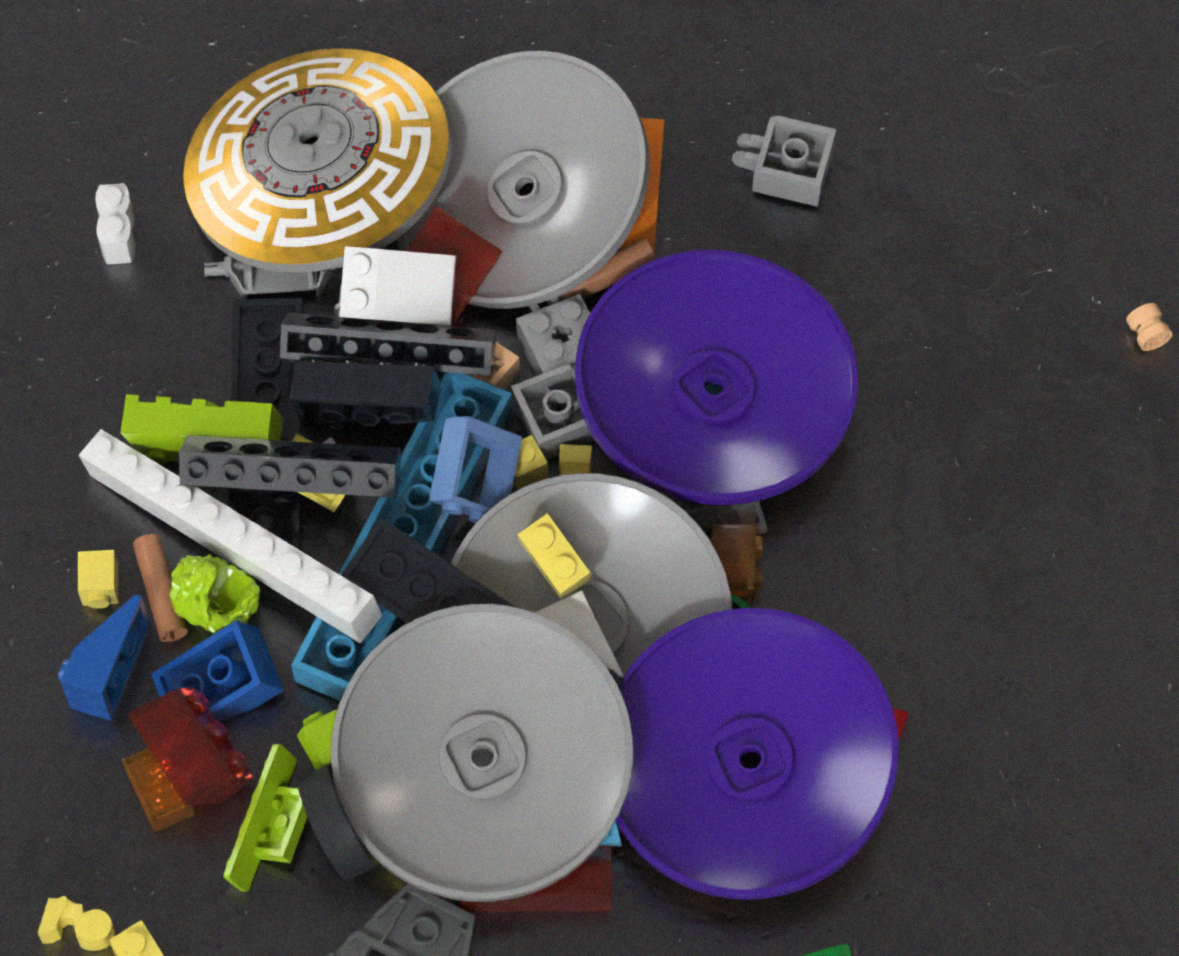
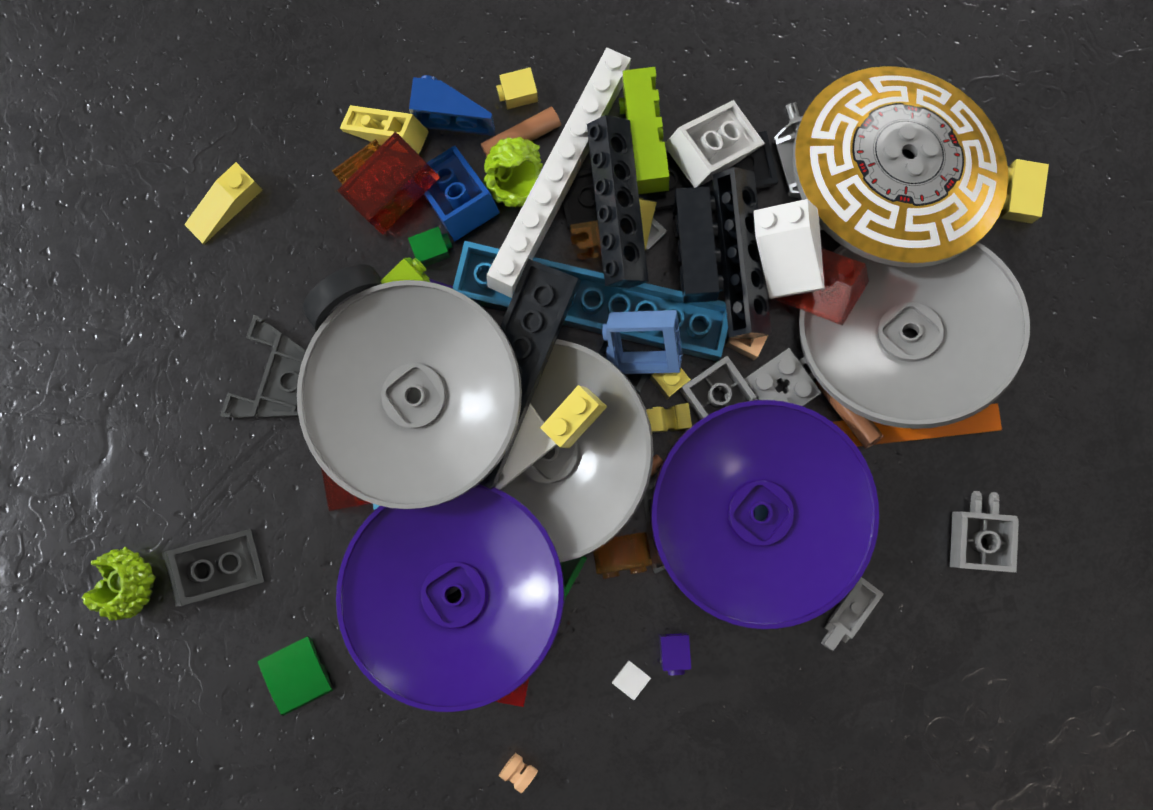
camera: 80 degrees right, 20 degrees up
light yellow leg [38,896,115,951] -> none
white brick [95,183,136,265] -> none
lime bracket [224,744,308,892] -> none
none -> light yellow slope [340,105,429,155]
none -> green brick [408,227,453,267]
none -> light nougat wheel [499,753,538,793]
none -> clear orange hinge [570,220,602,260]
none -> white tile [612,660,651,700]
none -> dark purple brick [659,633,691,675]
none -> white slope [665,100,765,188]
none -> light grey hinge [821,577,884,651]
none -> light yellow brick [1000,159,1049,223]

